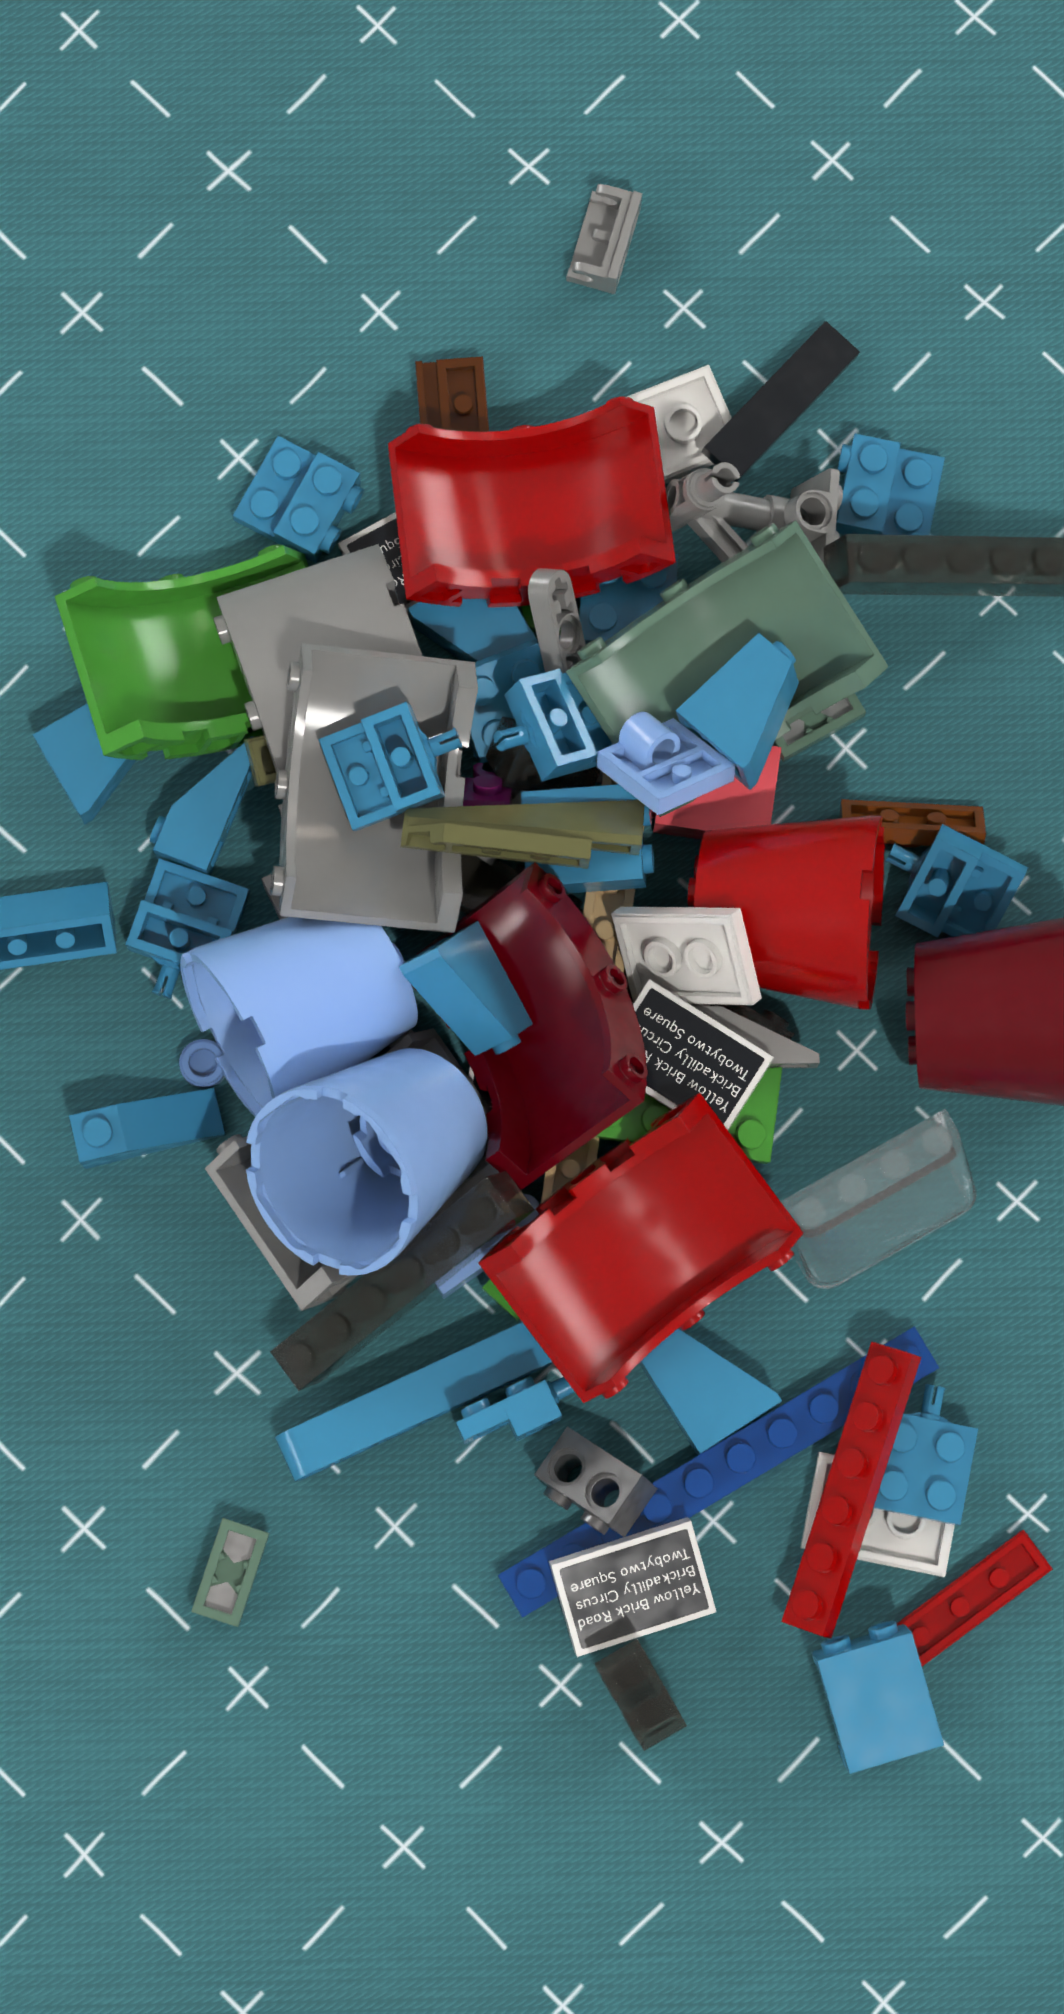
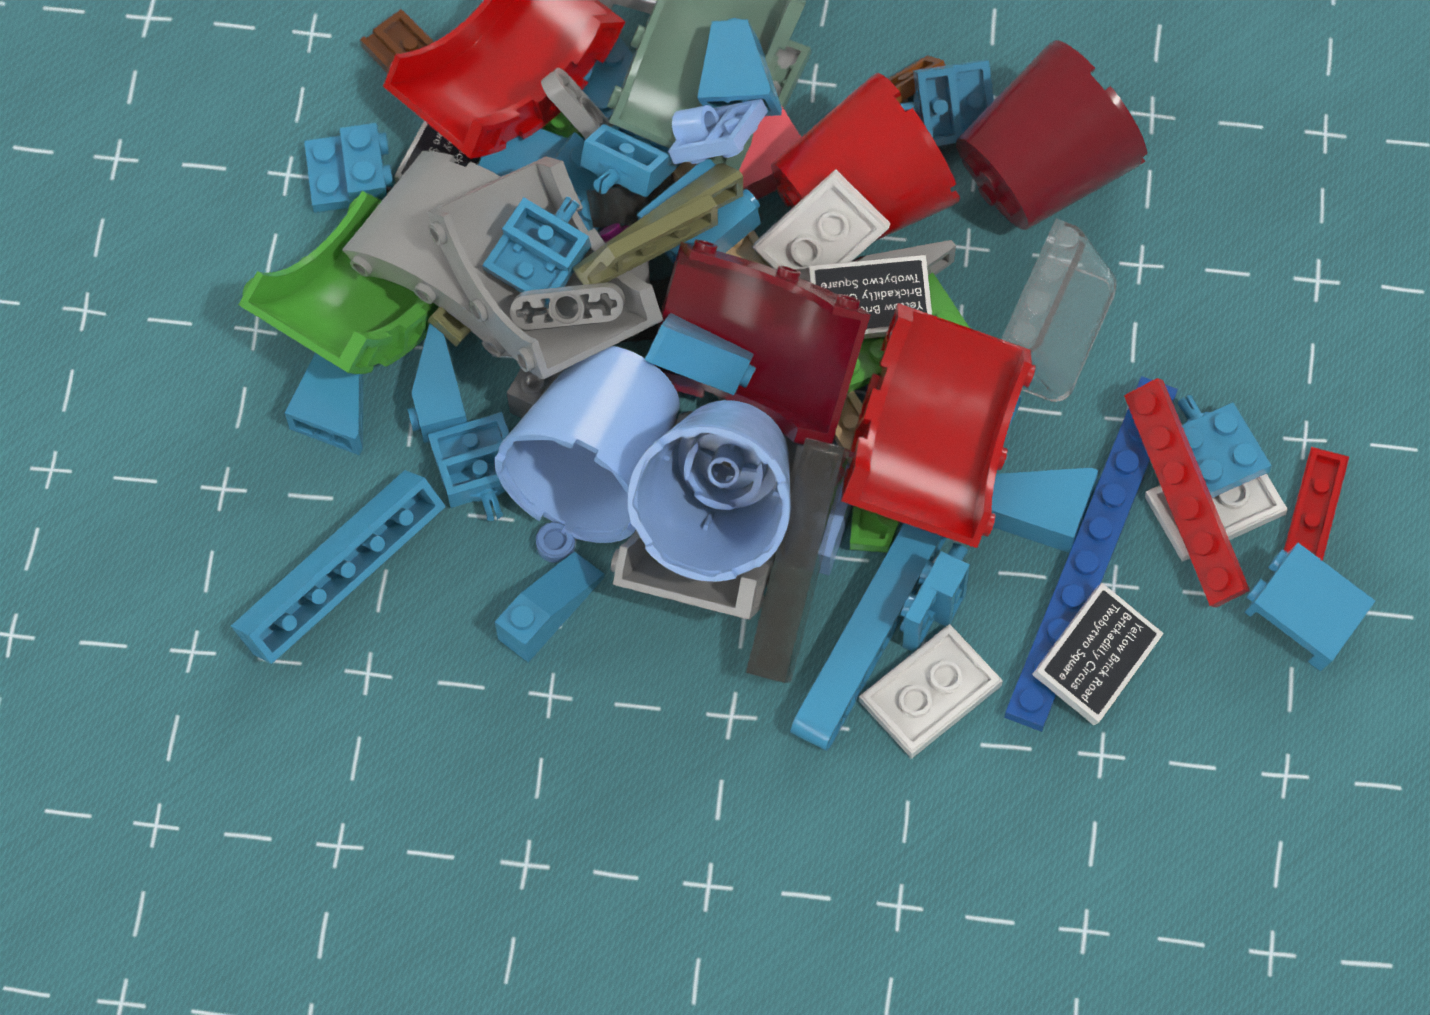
camera: 30 degrees left, 15 degrees down
sand green piece [191,1518,270,1627] -> none
flat silver brick [534,1426,657,1537] -> none
clear smoke brick [593,1639,687,1751] -> none
none -> light grey beam [510,282,625,330]
none -> white tile [859,624,1003,759]

